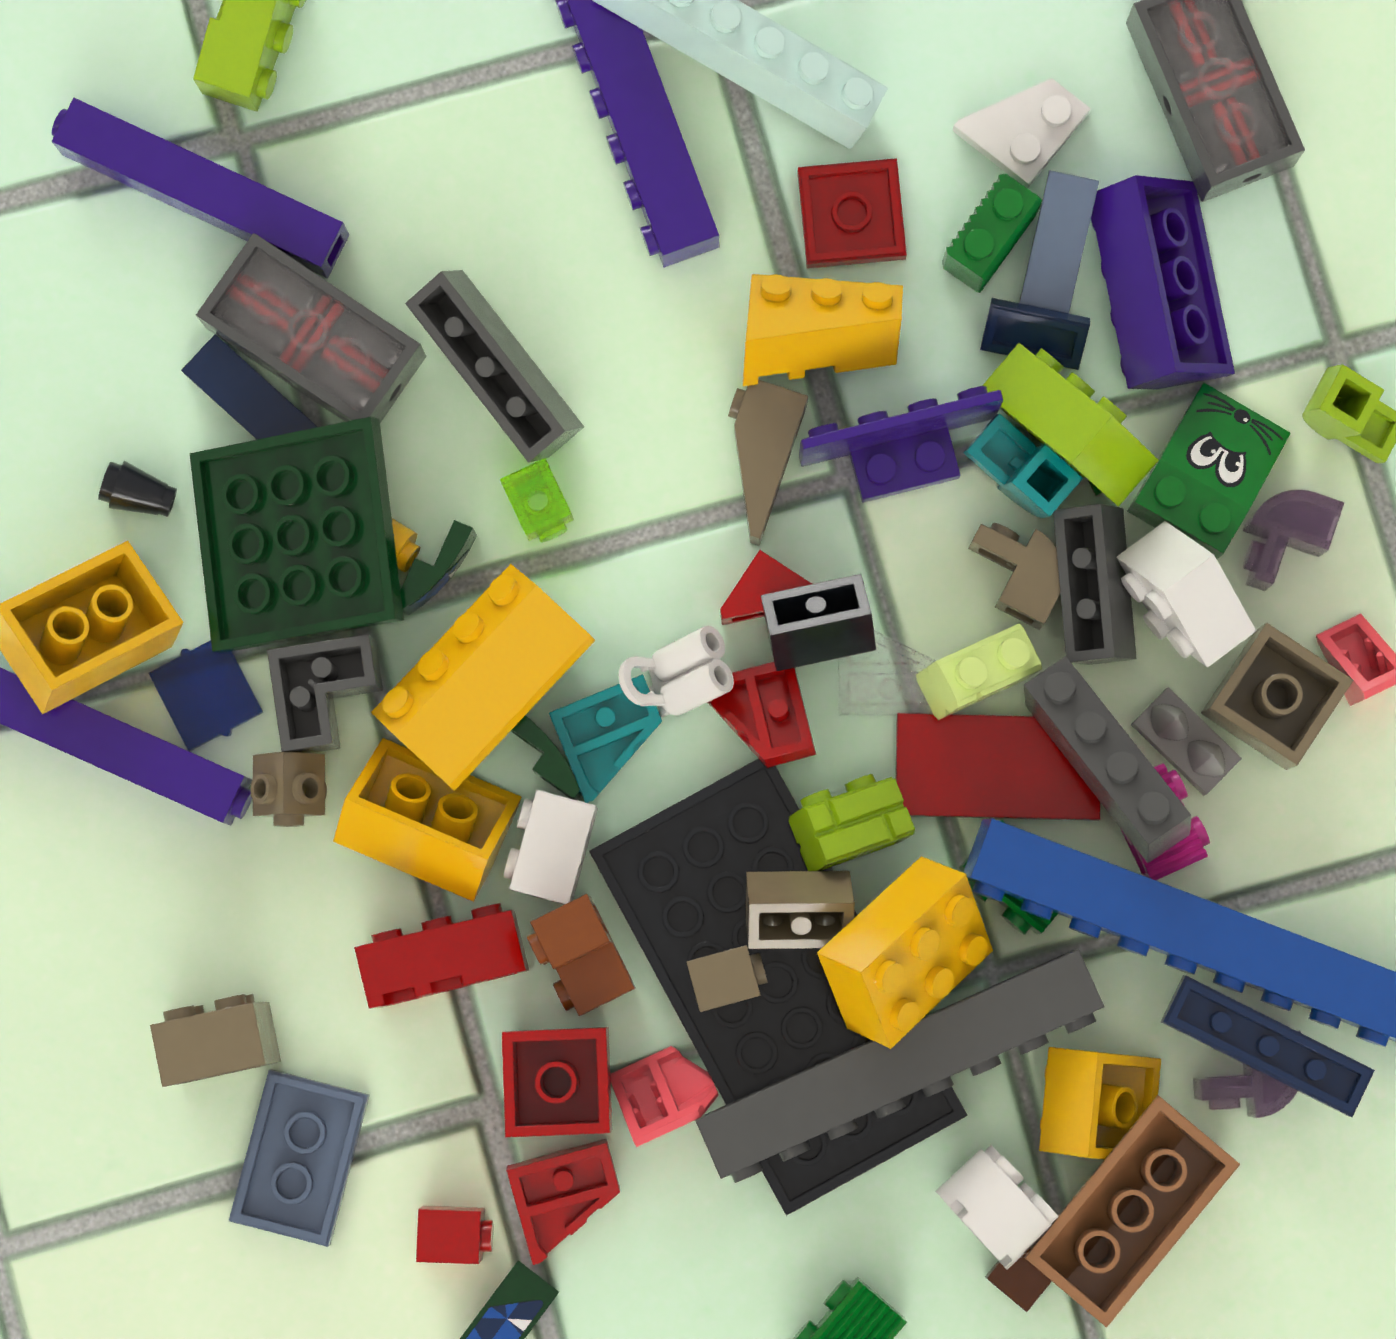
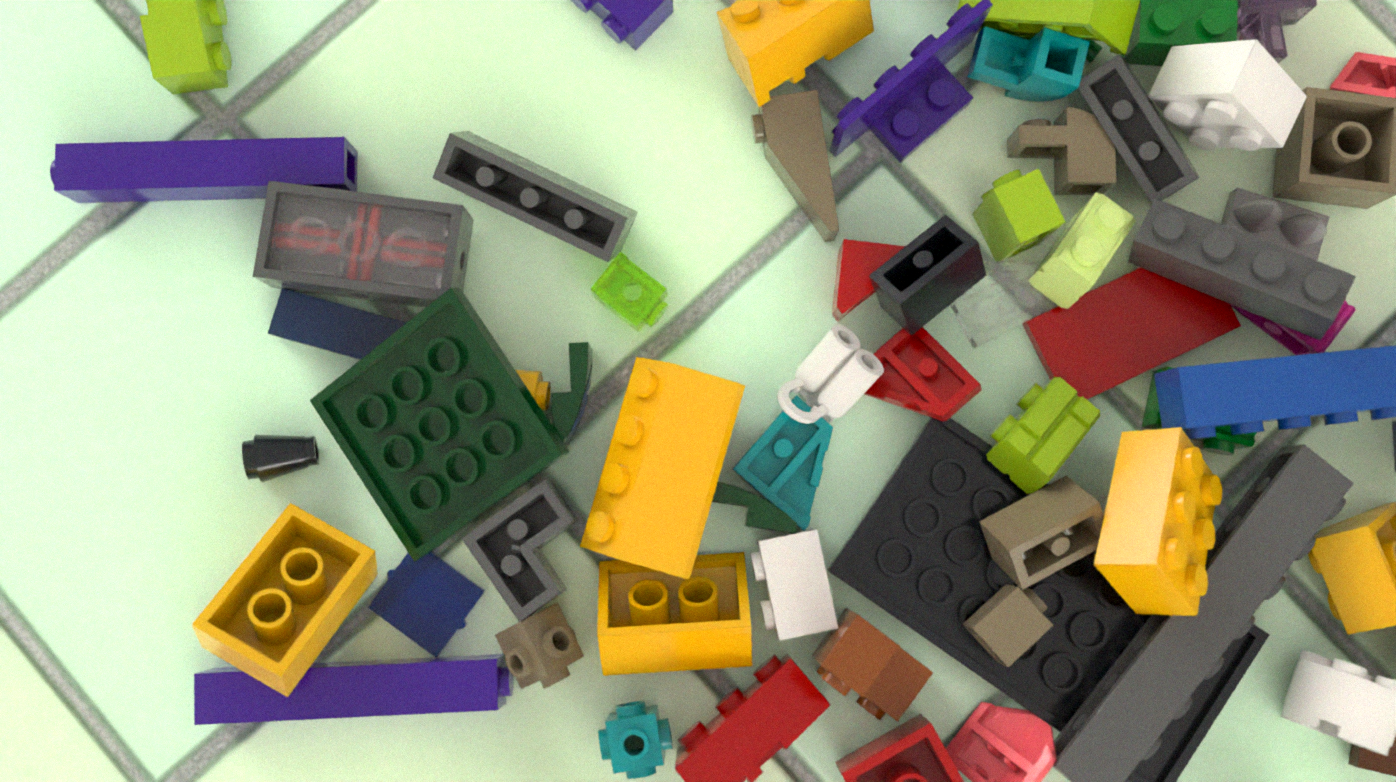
camera: 30 degrees left, 0 degrees up
none -> teal brick [598,701,673,779]
none -> lime brick [972,168,1066,264]

